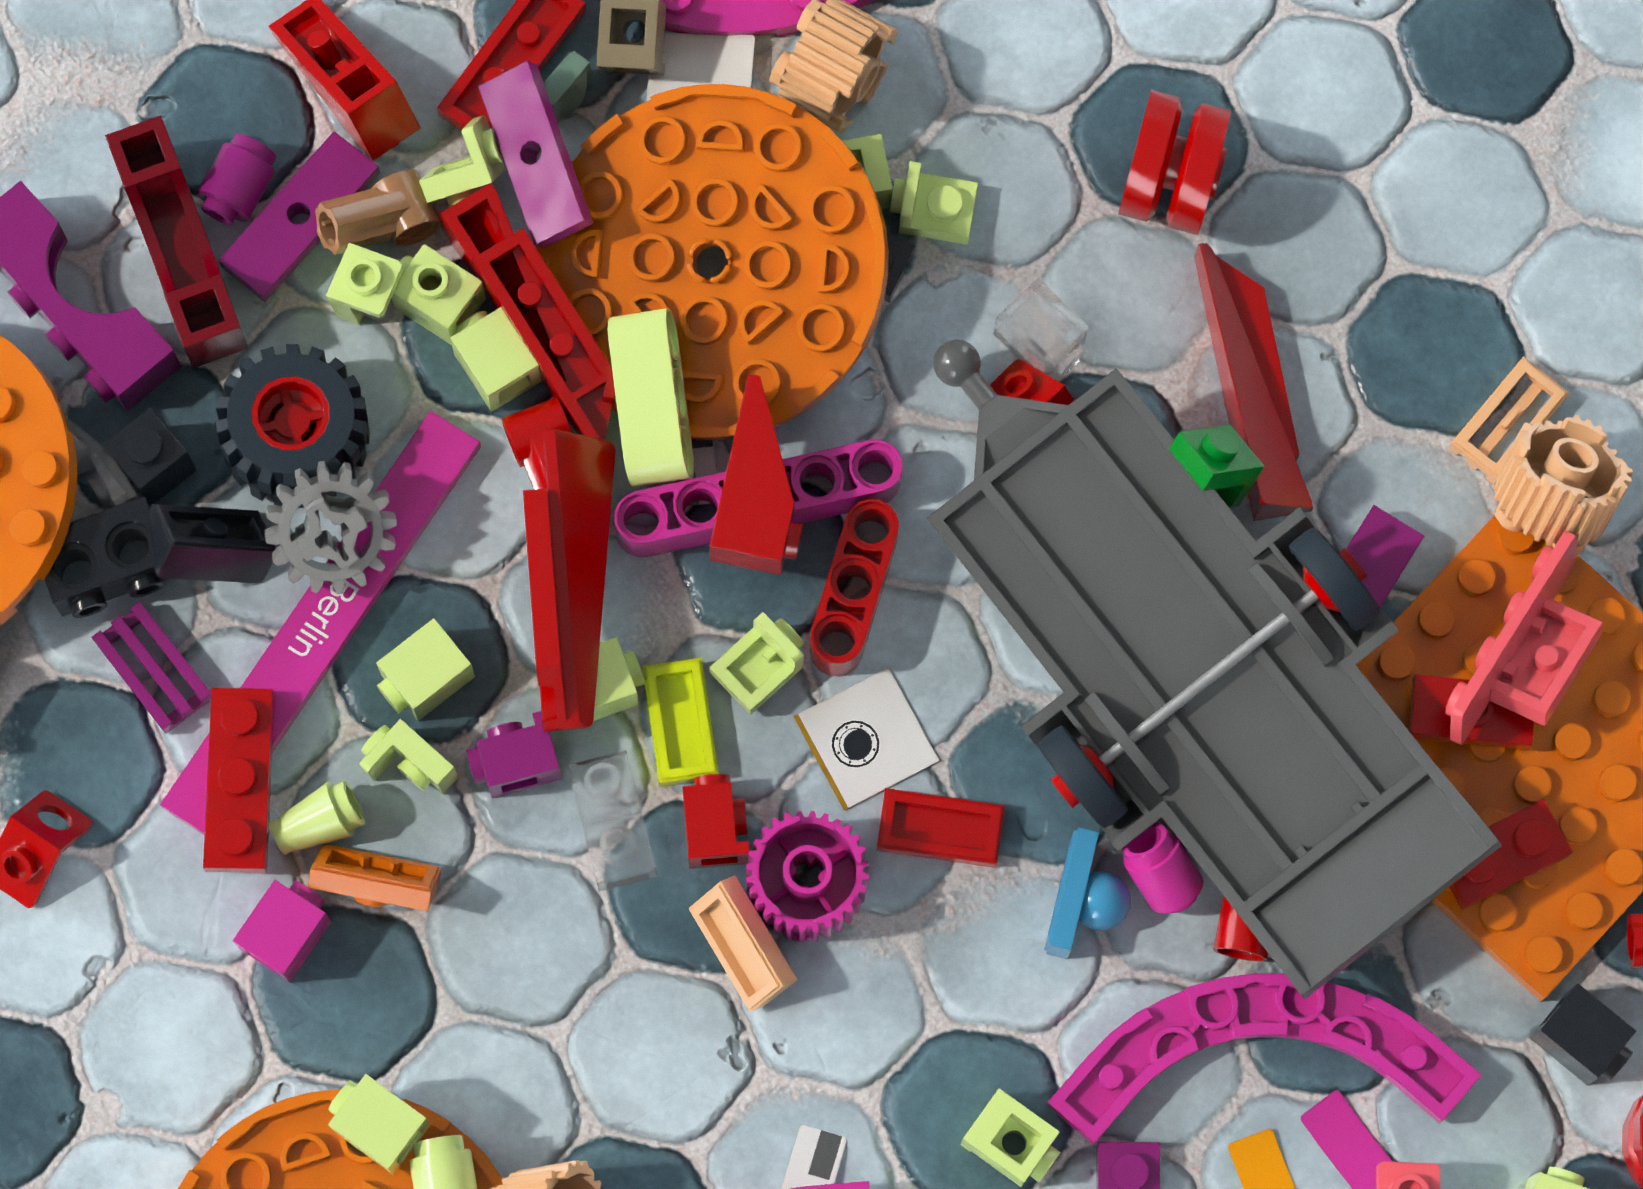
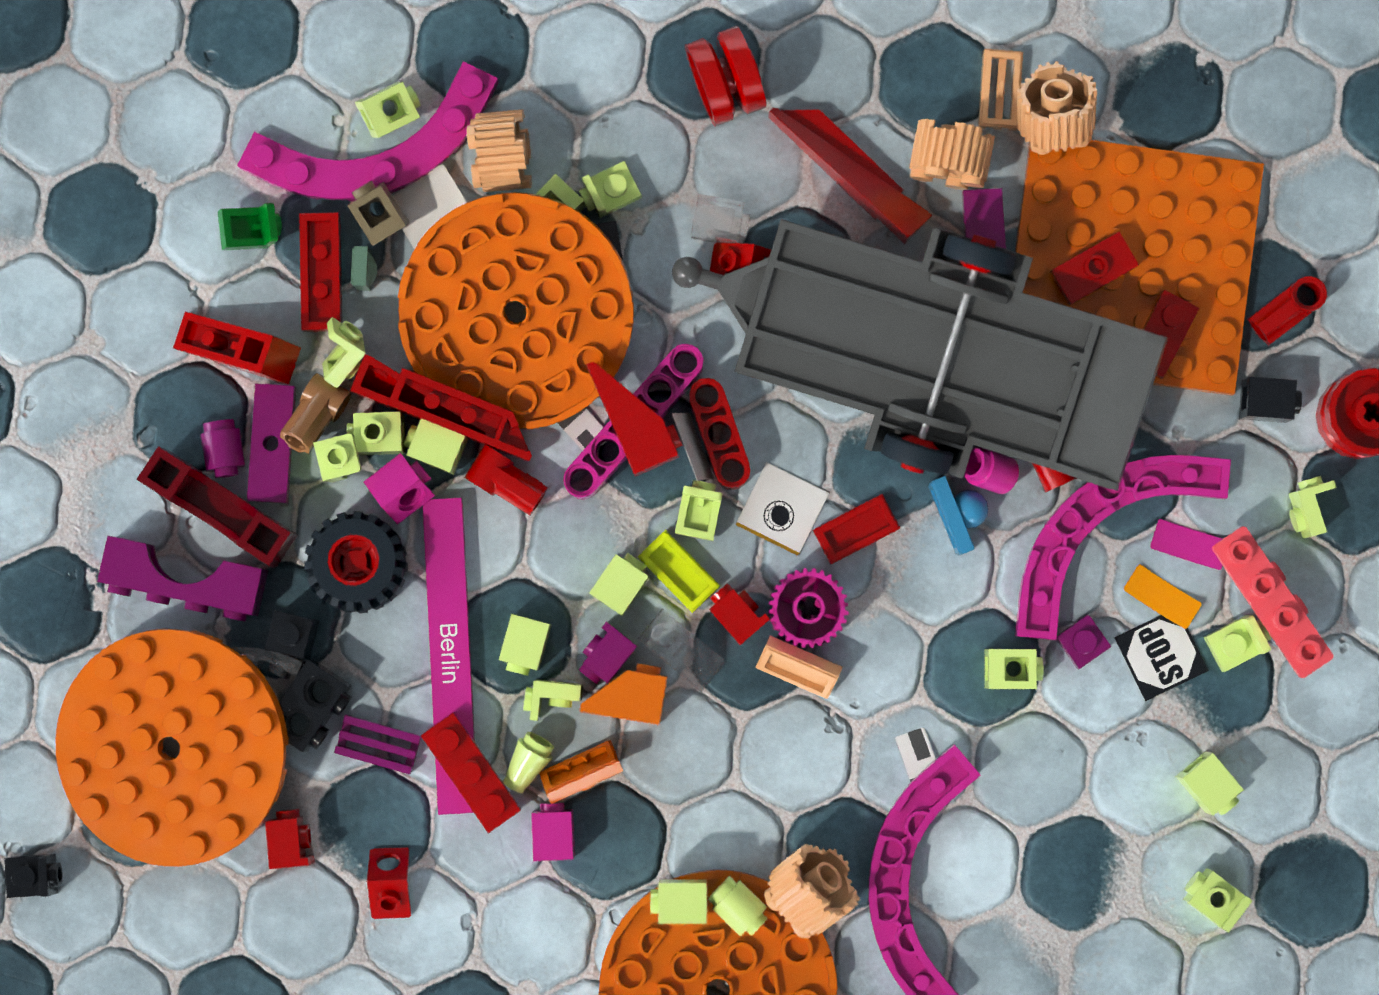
camera: 30 degrees left, 10 degrees up
black slope [149,504,276,583] -> none
light grey gear [265,461,397,594] -> none
magenta tile [478,61,593,248] -> none
red wedge [523,429,616,732] -> none
yellowish green beam [608,308,694,488] -> none
green bracket [1169,425,1265,508] -> none
coral bracket [1445,530,1602,745] -> none
none -> dark pink brick [363,453,435,525]
none -> orange slope [579,663,668,725]
none -> white sticker [672,413,714,481]
none -> light nougat brick [909,119,995,190]

